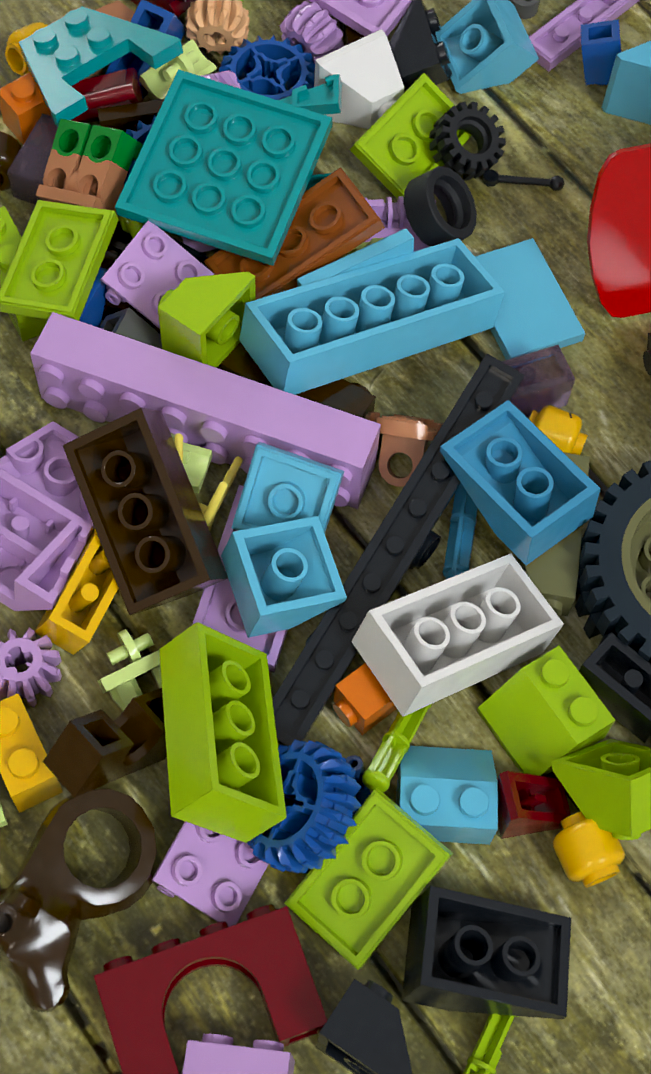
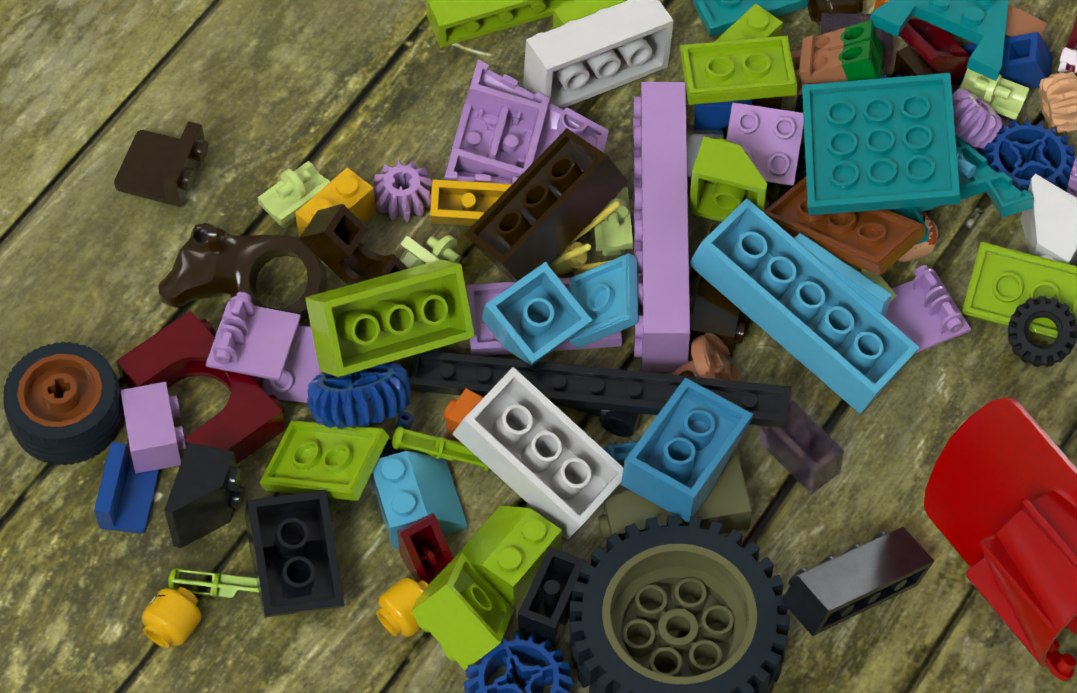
camera: 75 degrees right, 5 degrees down
black tyre [404,166,477,247] -> none
medium azure tile [475,238,585,365] -> none
black hinge [483,169,565,191] -> none
yellow head [529,405,588,455] -> none
none -> lavender hinge [206,292,301,381]

